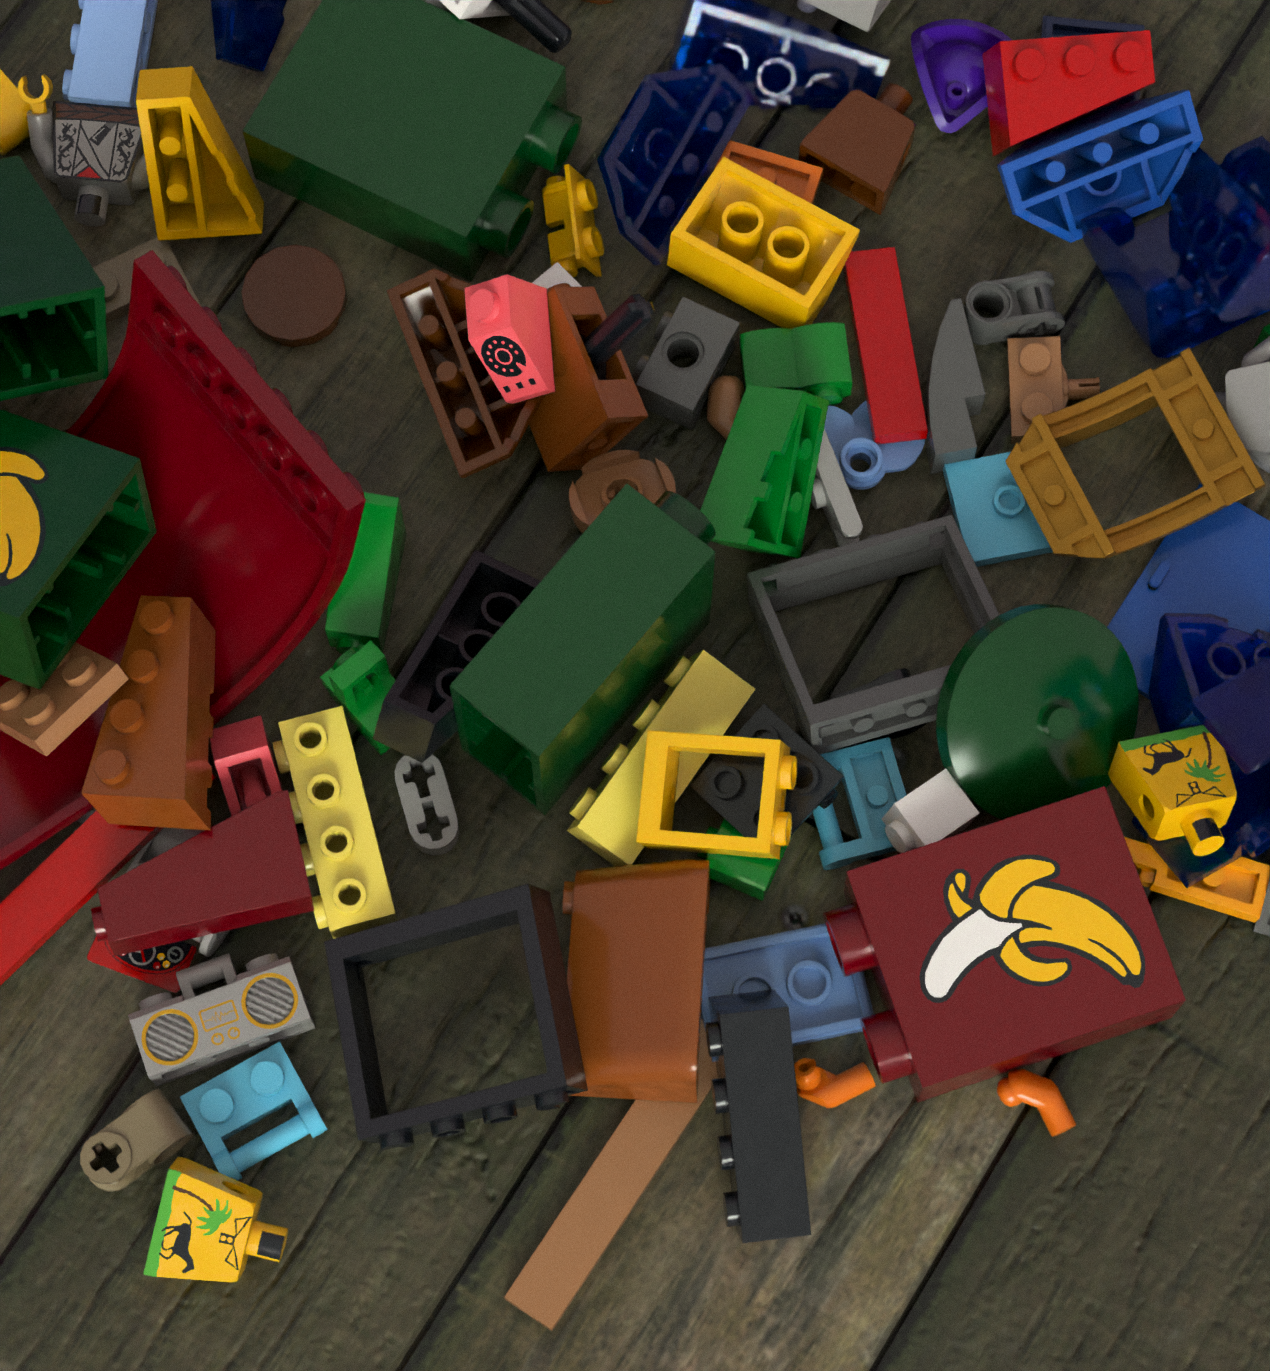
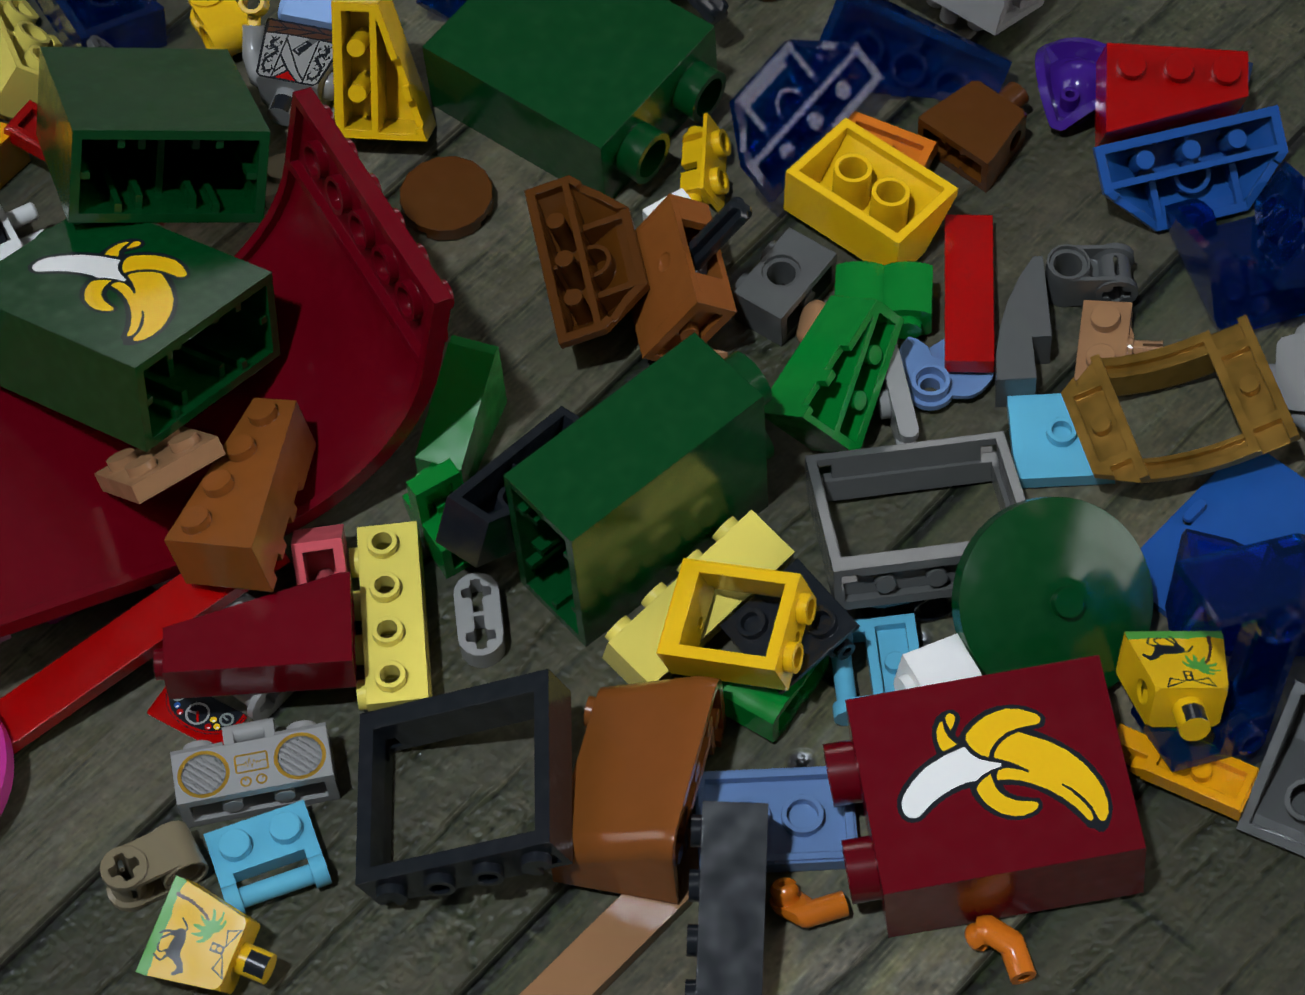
camera: 15 degrees right, 15 degrees down
coral slope [464,274,555,404] -> none

